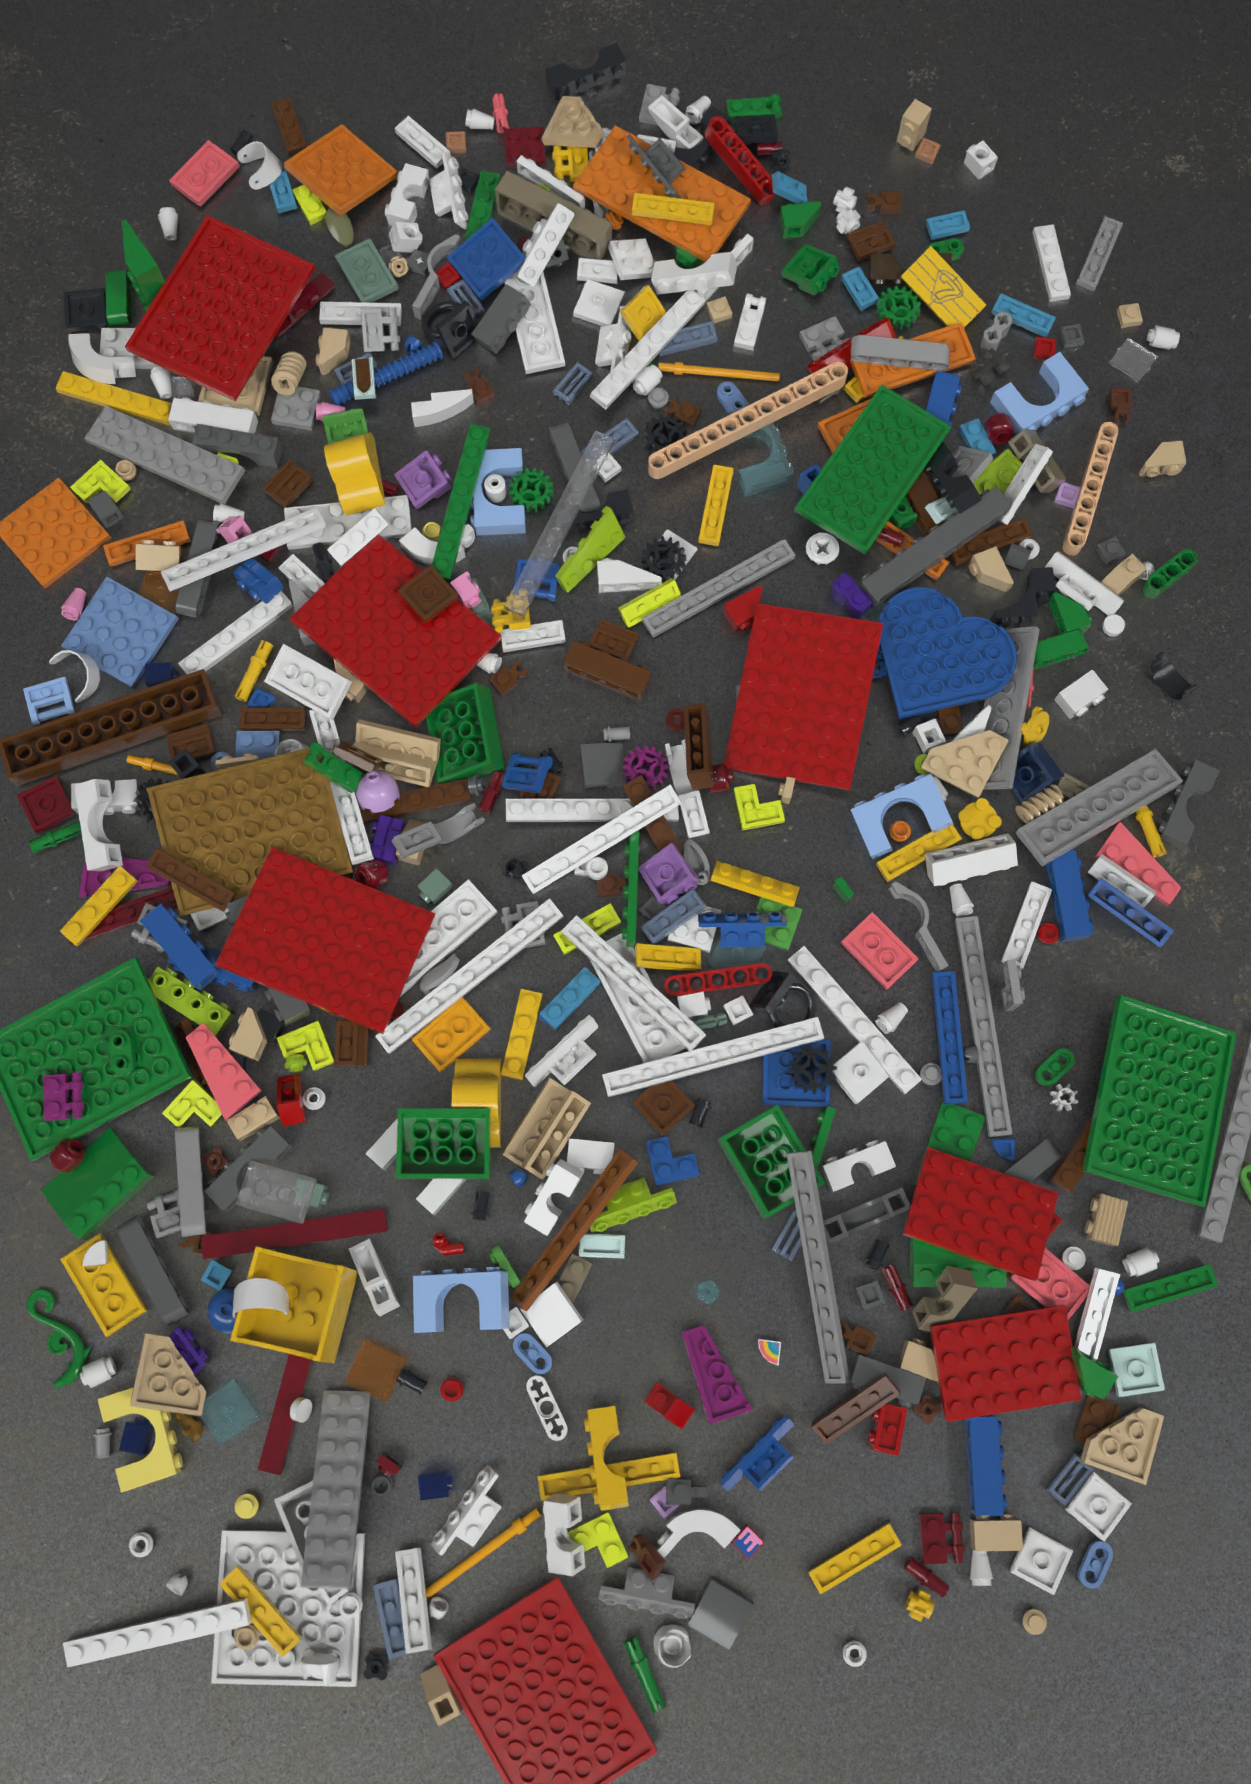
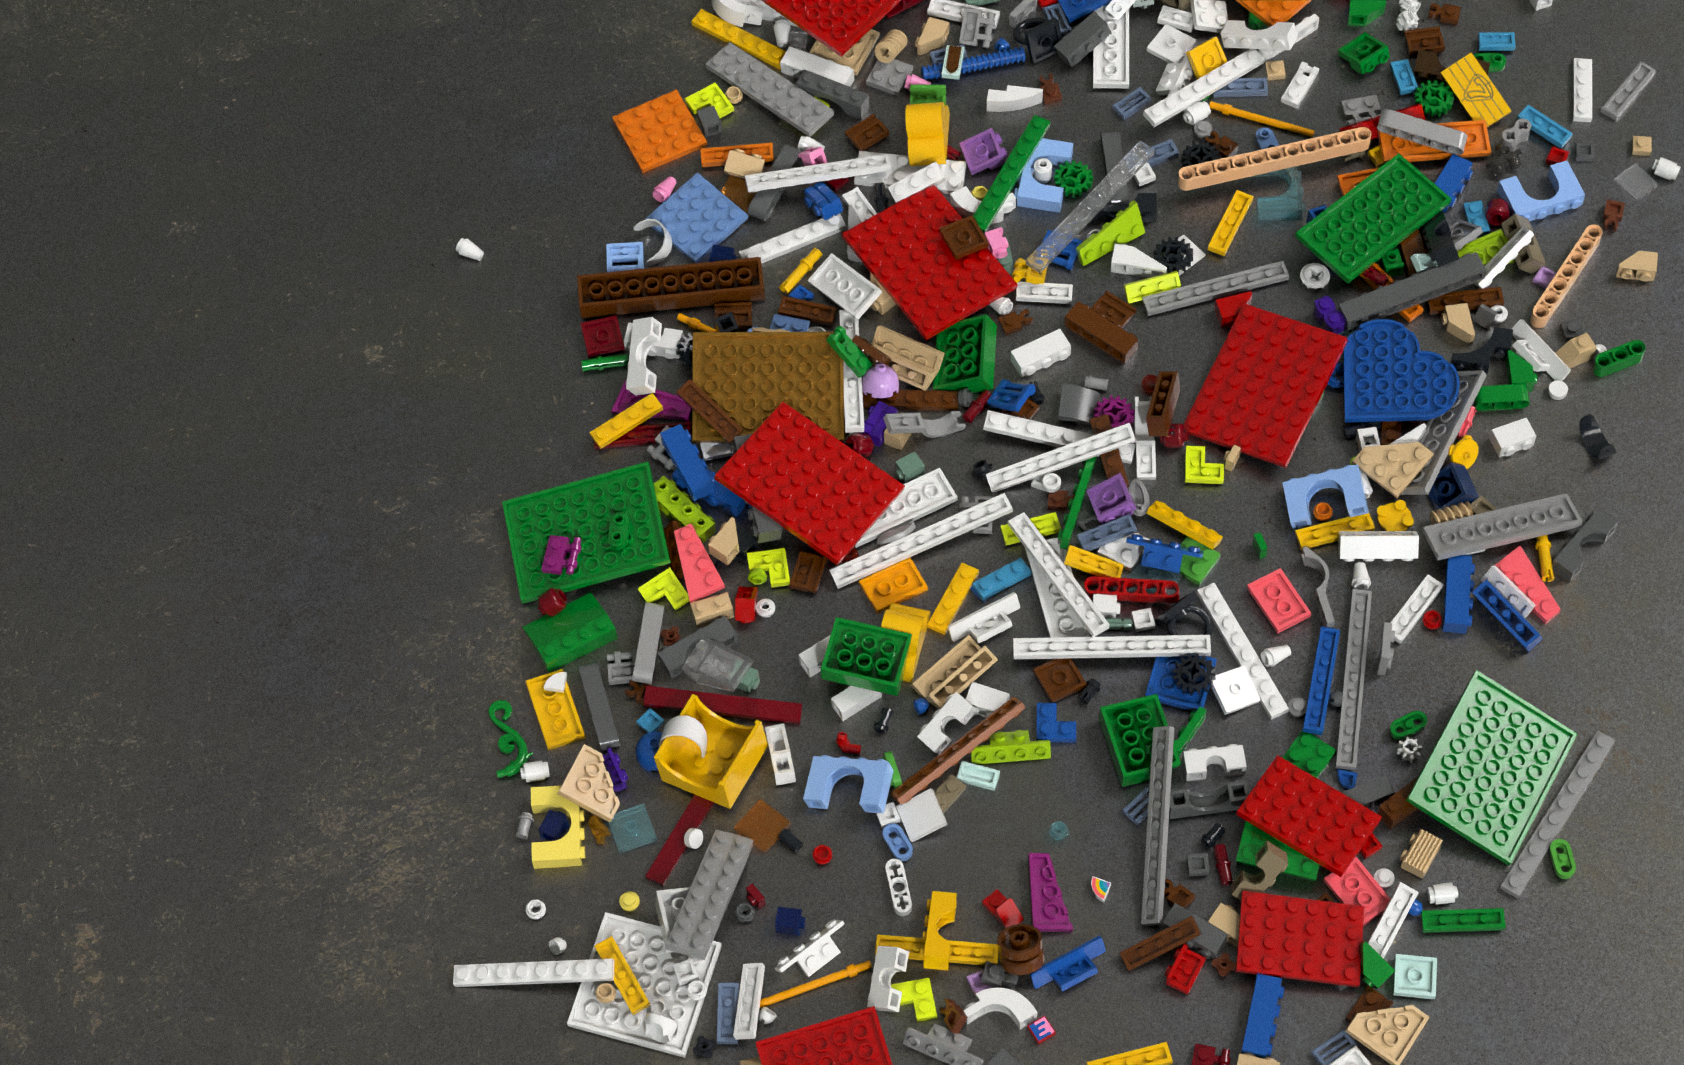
camera: 20 degrees right, 15 degrees down
none -> reddish brown wheel [997,924,1045,975]
none -> white brick [1011,329,1071,378]

